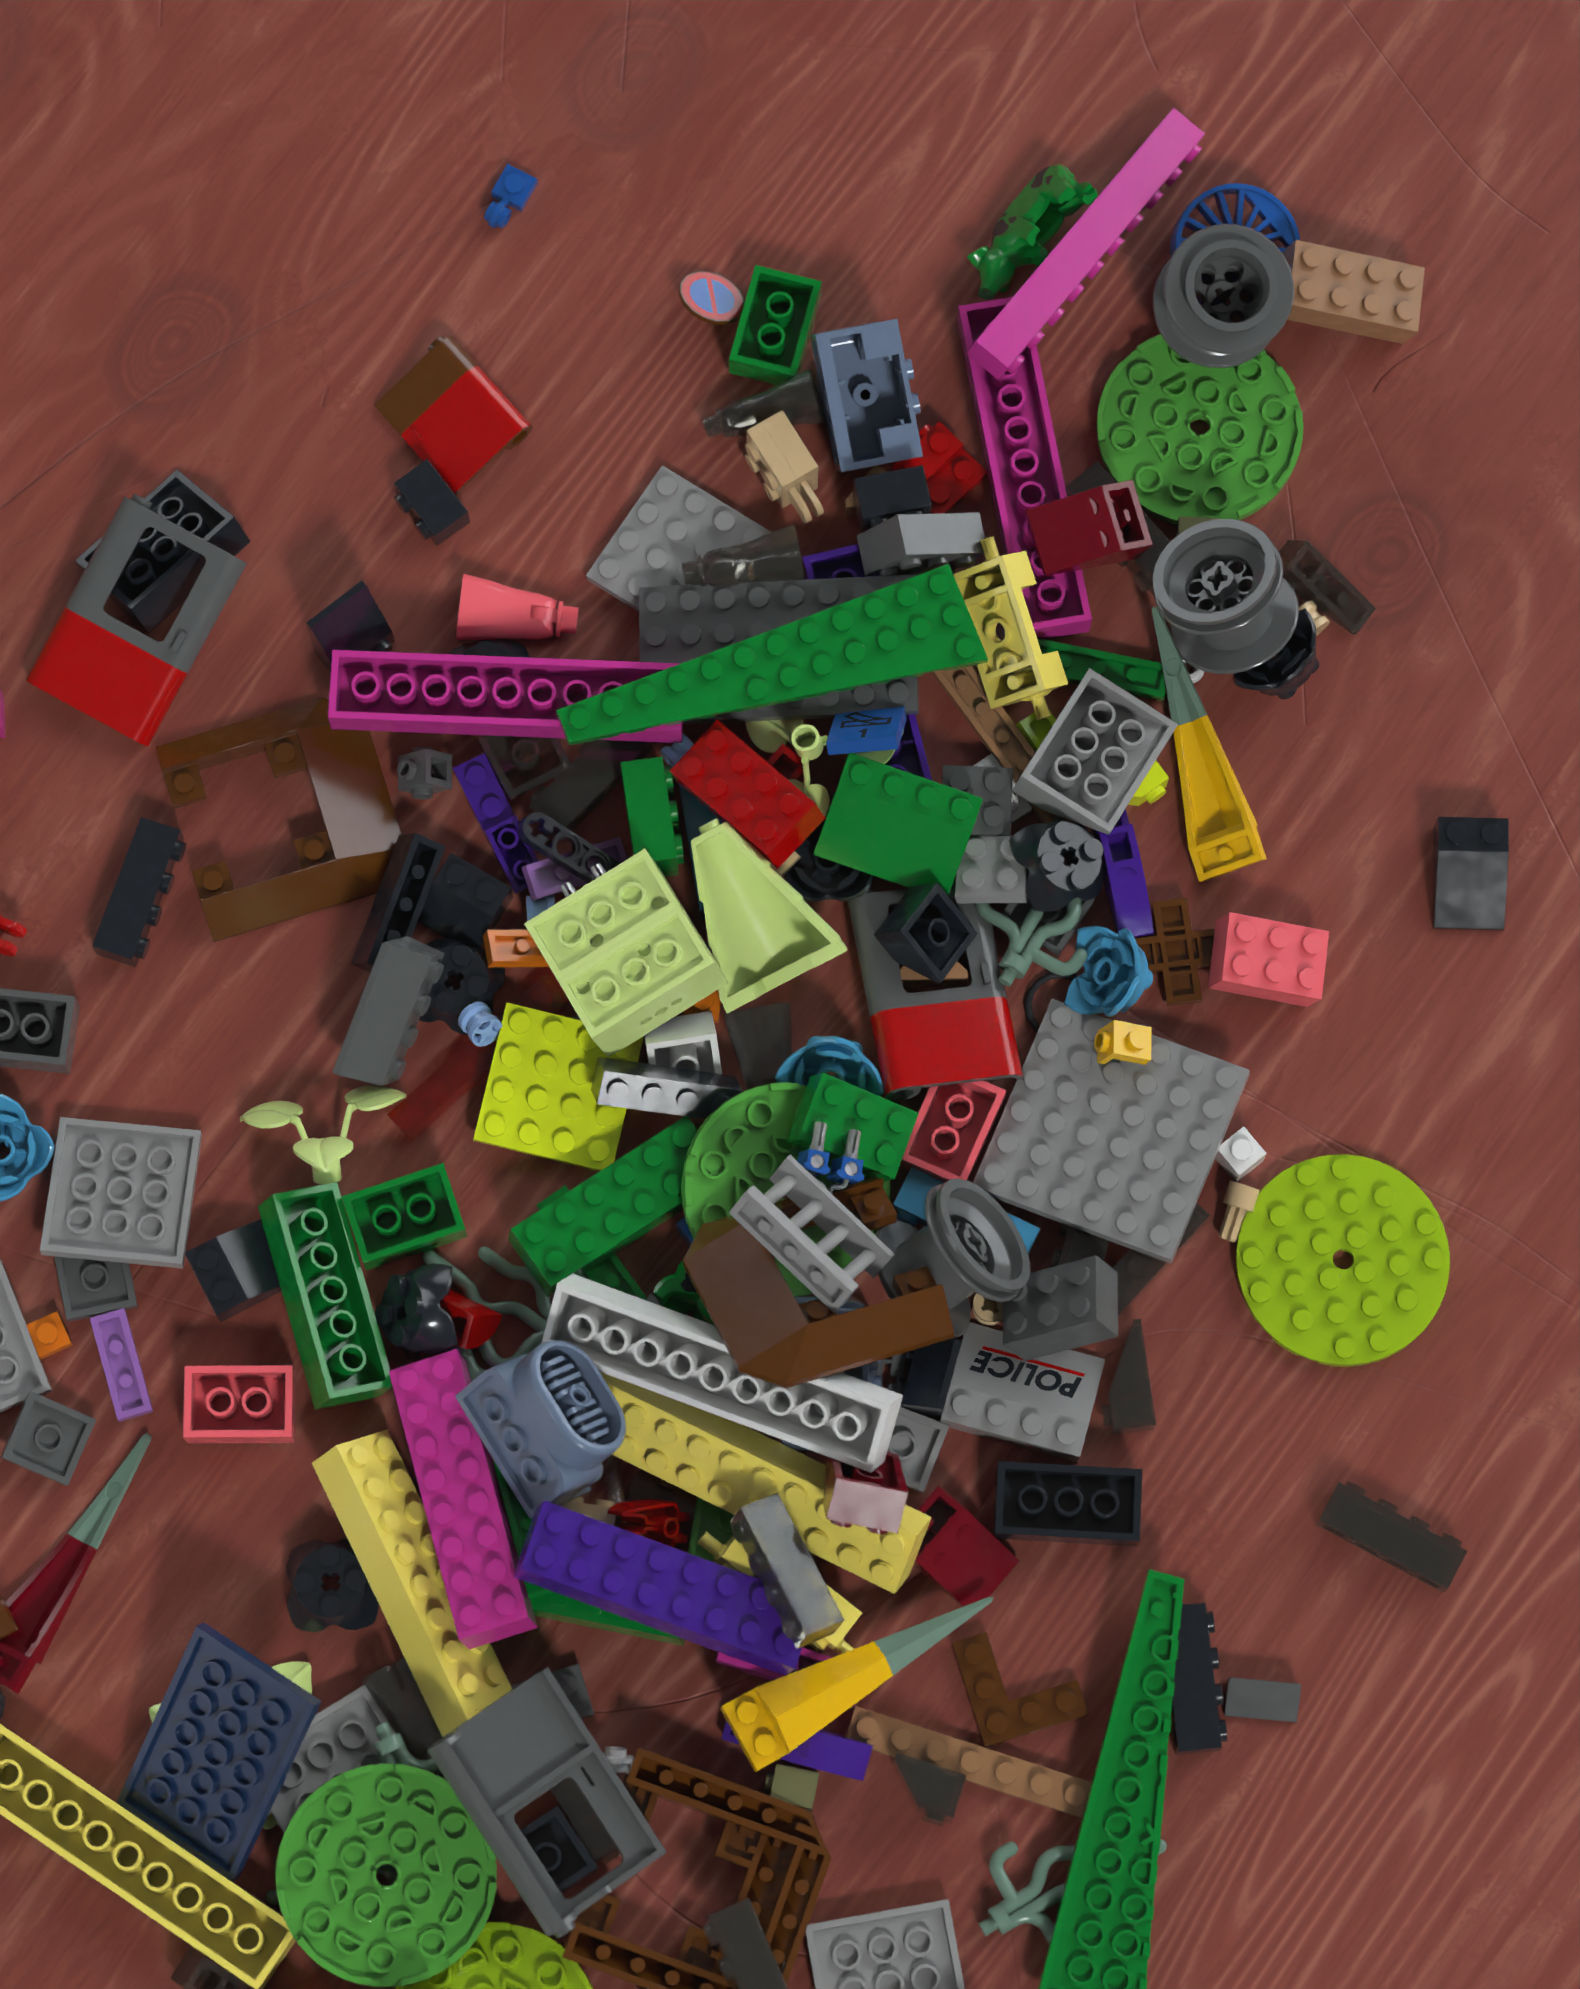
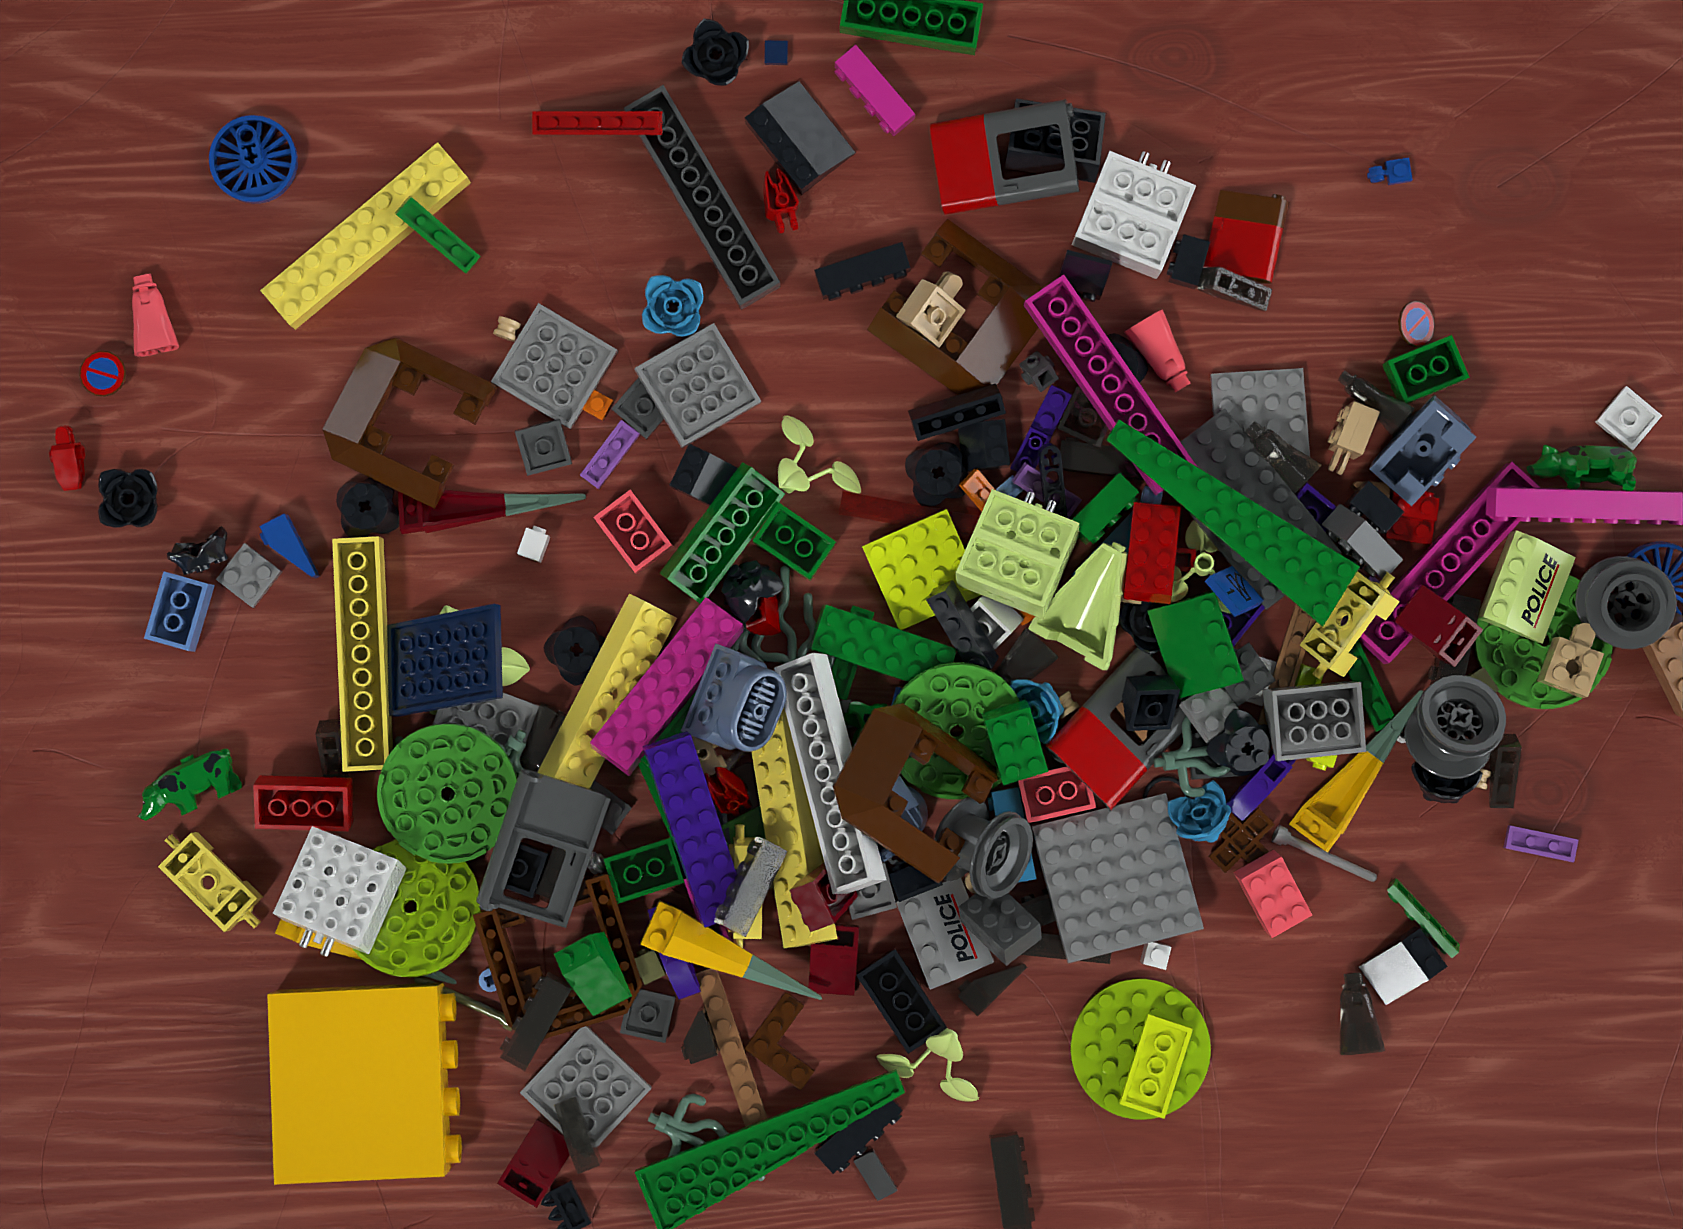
camera: 55 degrees right, 10 degrees up
dark grey slope [332,936,445,1086] -> none
light blue wheel [458,1002,502,1047] -> none
light grey fence [729,1155,895,1313] -> none
piece [798,1122,864,1194] -> none
yellow bracket [1094,1020,1152,1065] -> none
tan piece [1218,1181,1260,1242] -> none
none -> white brick [517,526,550,563]
none -> green slope [554,932,632,1016]
none -> green brick [604,837,685,904]
none -> dark grey plate [620,989,676,1043]
none -> yellowish green plant [876,1028,979,1101]
none -> tan brick [896,272,965,348]
none -> tan wheel [1059,691,1079,719]
none -> white piece [1071,151,1196,279]
none -> neon yellow plate [1119,1014,1193,1119]
none -> clear smoke slope [1197,267,1272,311]
none -> light grey piece [1271,825,1377,882]
none -> clear smoke piece [1340,972,1386,1055]
none -> green plate [1387,877,1460,958]
none -> yellowish green slope [1477,530,1576,644]
none -> medium lavender plate [1503,825,1578,862]
none -> tan brick [1537,623,1604,698]
none -> white plate [1595,386,1662,452]

